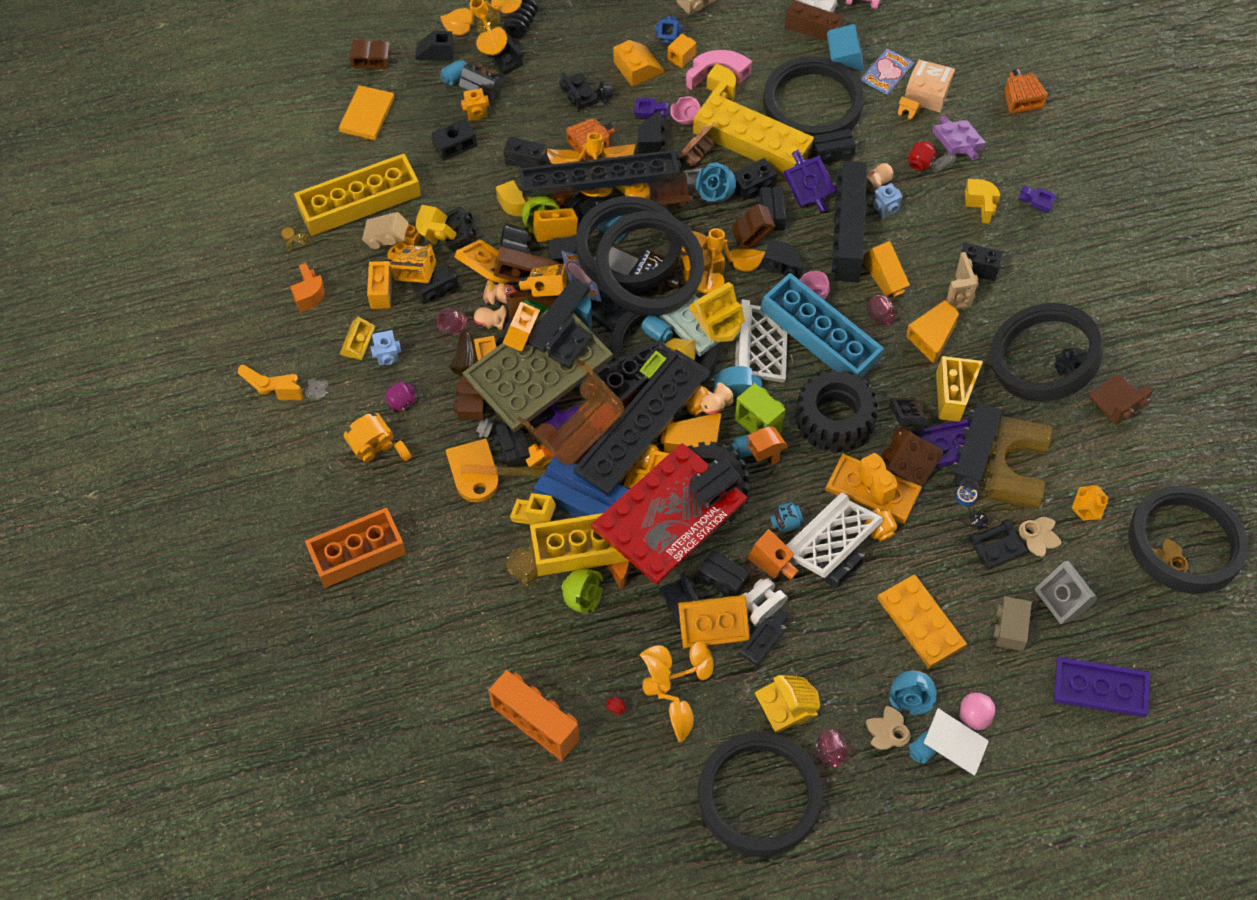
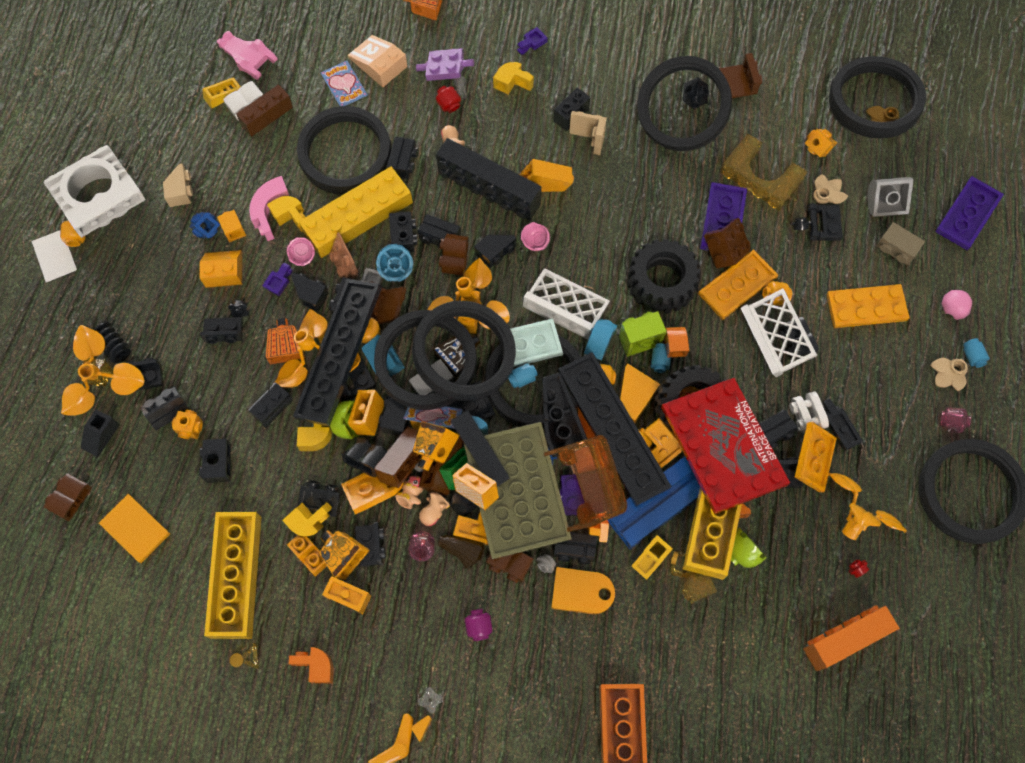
camera: 65 degrees left, 10 degrees up
yellow slope [339,317,375,360] -> none
light orange brick [344,413,394,463] -> none
tan brick [362,212,408,249] -> none
light blue brick [370,330,402,366] -> none
light orange tile [394,440,412,462] -> none
dark azure brick [441,60,467,86] -> none
clear yellow bar [461,465,547,477] -> none
black bracket [546,317,593,369] -> none
lime piece [639,351,667,379] -> none
yellow tile [665,338,696,360] -> none
yellow piece [689,282,745,342] -> none
black brick [689,458,741,510] -> none
light nougat animal [701,382,733,414] -> none
orange torso [747,529,799,580] -> none
yellow piece [754,675,820,734] -> none
dark azure brick [760,273,884,379] -> none
dark azure head [770,502,804,533] -> none
dark purple plate [783,150,836,213] -> none
dark azure slope [827,24,864,71] -> none
light orange brick [859,453,897,505] -> none
clear pink head [867,294,897,325] -> none
light blue brick [872,183,902,219] -> none
black bracket [890,398,928,436] -> none
dark azure cylinder [890,670,937,715] -> none
light orange tile [898,96,921,120] -> none
light orange slope [906,300,959,364] -> none
white sticker [924,709,988,776] -> none
yellow wedge [936,356,983,422] -> none
black brick [951,402,1002,491] -> none
blue tile [955,486,978,507] -> none

